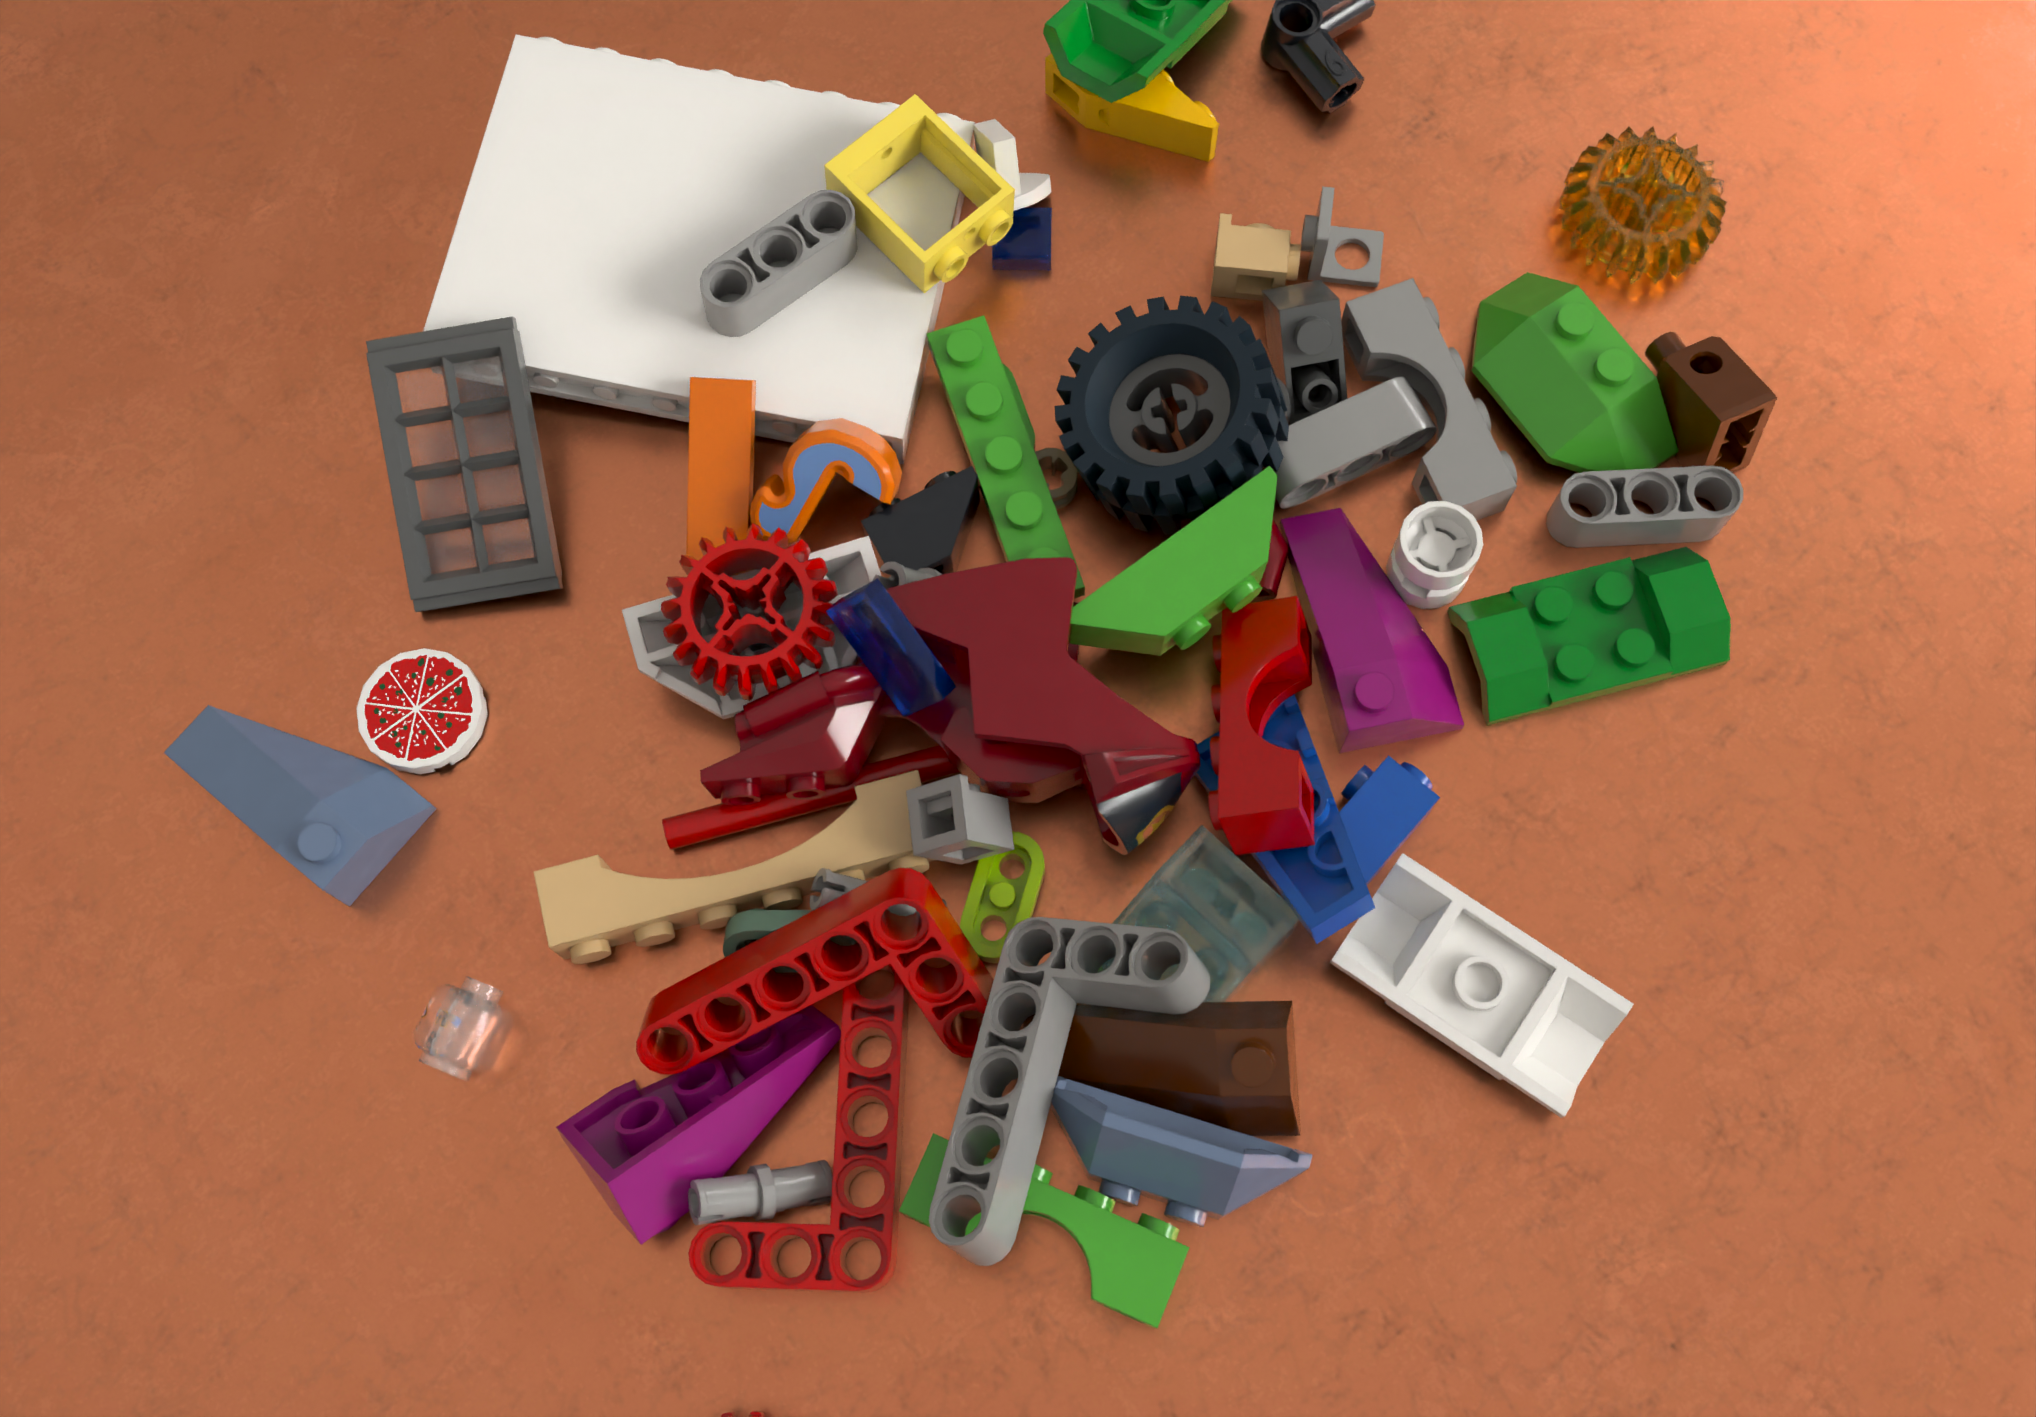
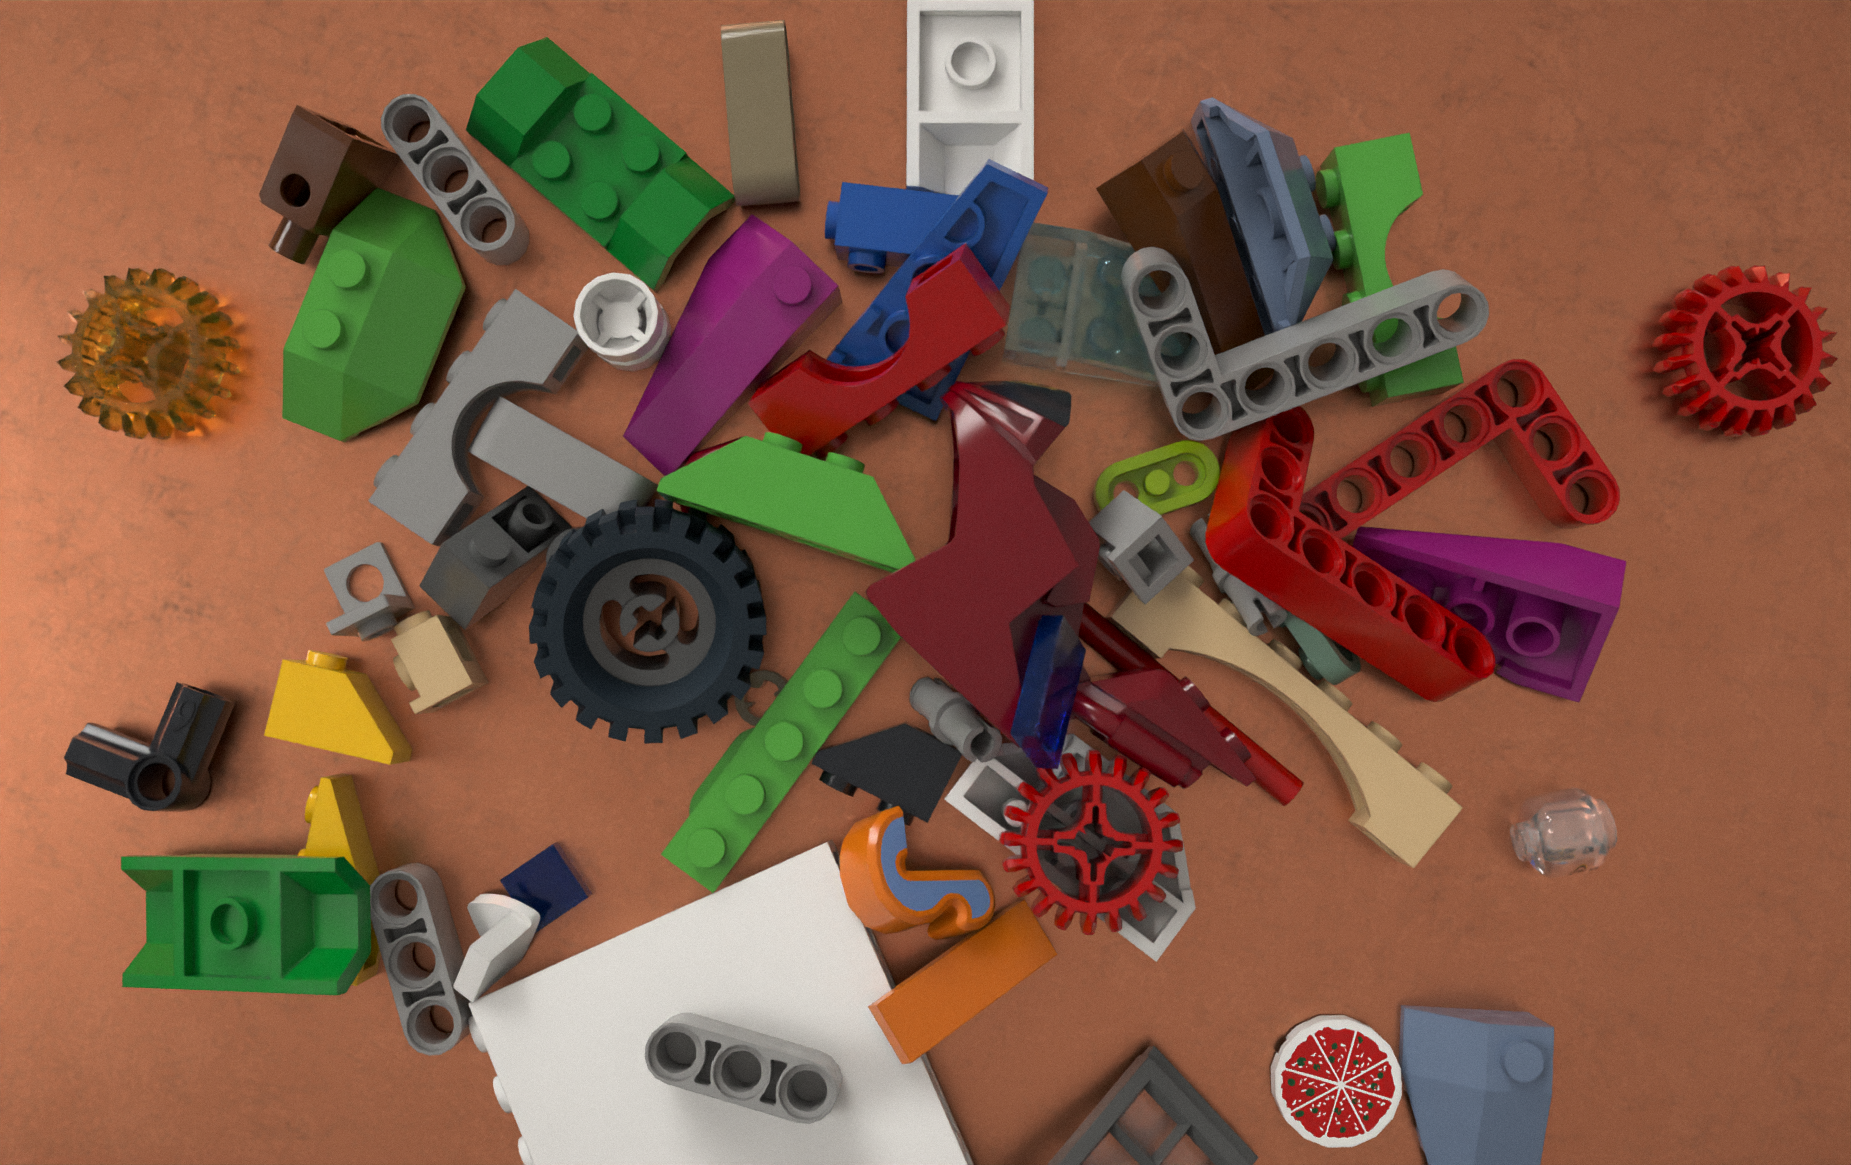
camera: 125 degrees left, 15 degrees up
light grey pin [688,1160,833,1226] -> none
light yellow window [824,94,1015,293] -> none
none -> yellow slope [264,650,412,765]
none -> light grey beam [370,863,472,1056]
none -> dark tan beam [721,20,800,206]

